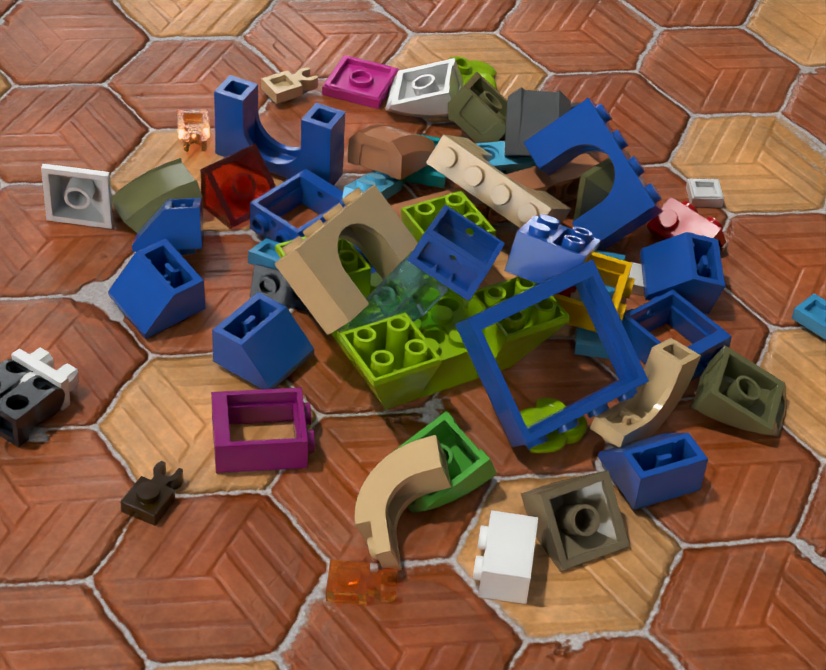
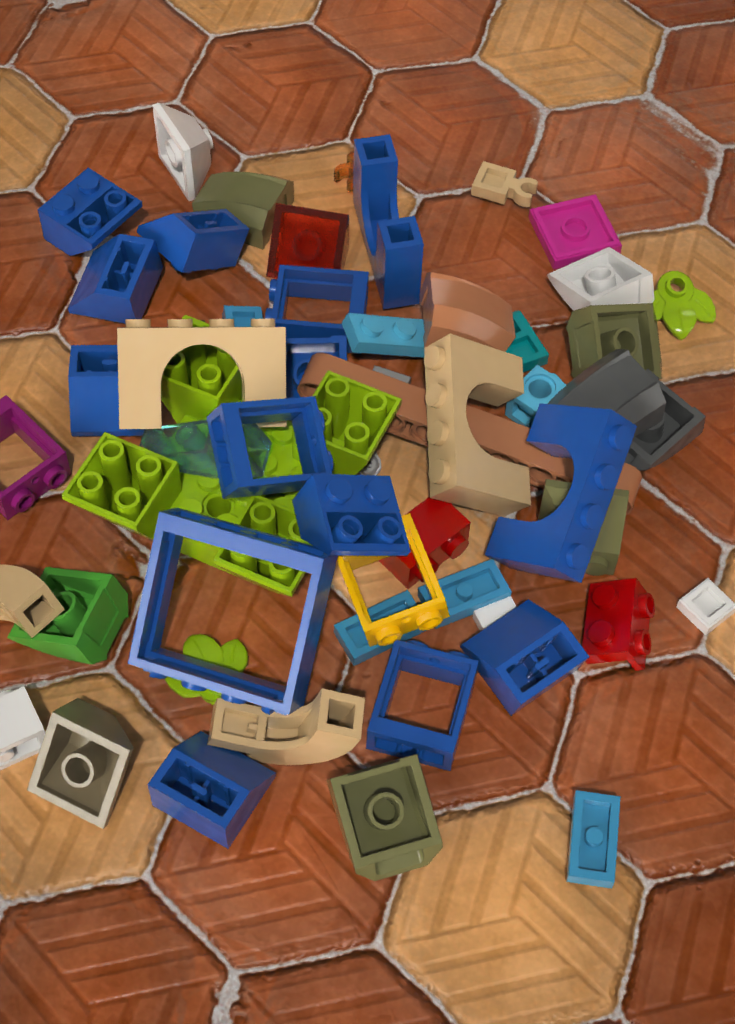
camera: 55 degrees right, 15 degrees up
none -> blue slope [38,168,143,256]

